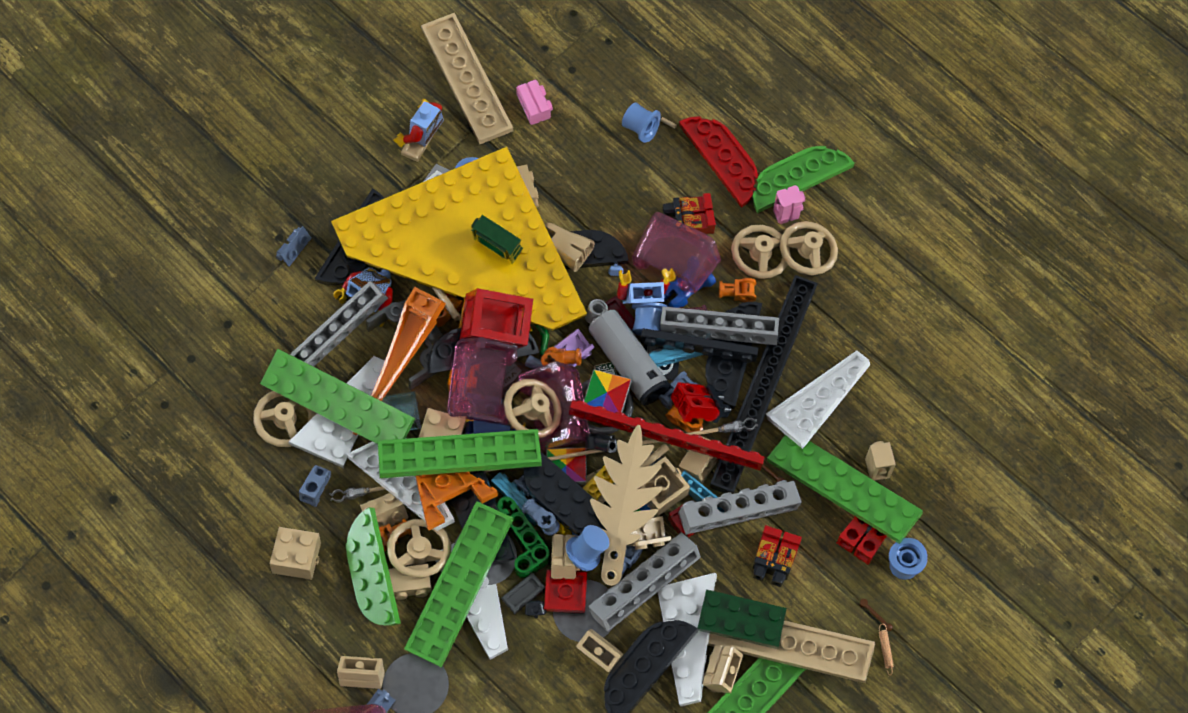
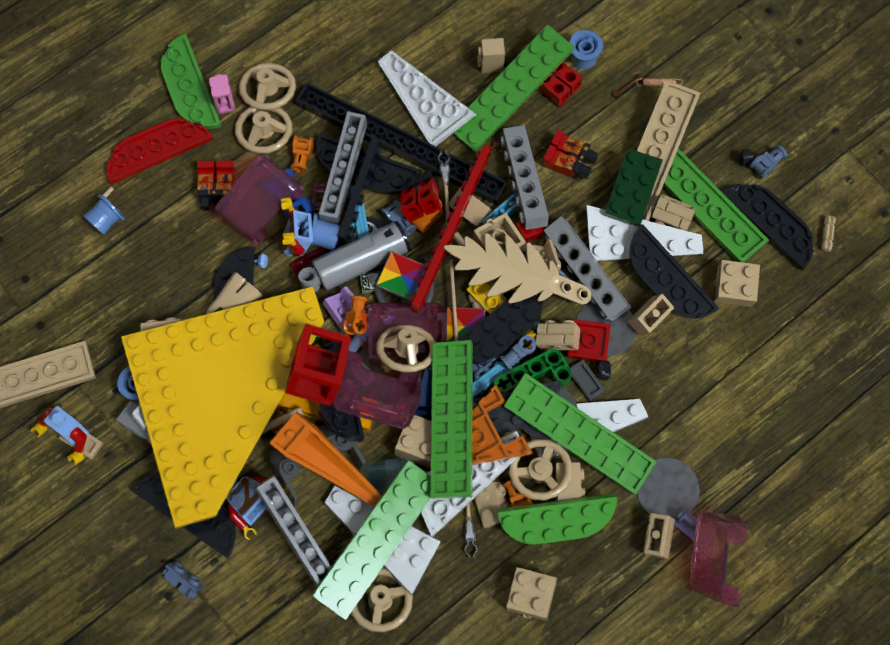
camera: 85 degrees left, 5 degrees up
sand blue leg [299,465,331,507] -> none
dark green window [471,215,523,264] -> none
bright pink brick [516,80,553,125] -> none
medium blue piece [566,525,609,571] -> none
black bar [585,433,617,453] -> none

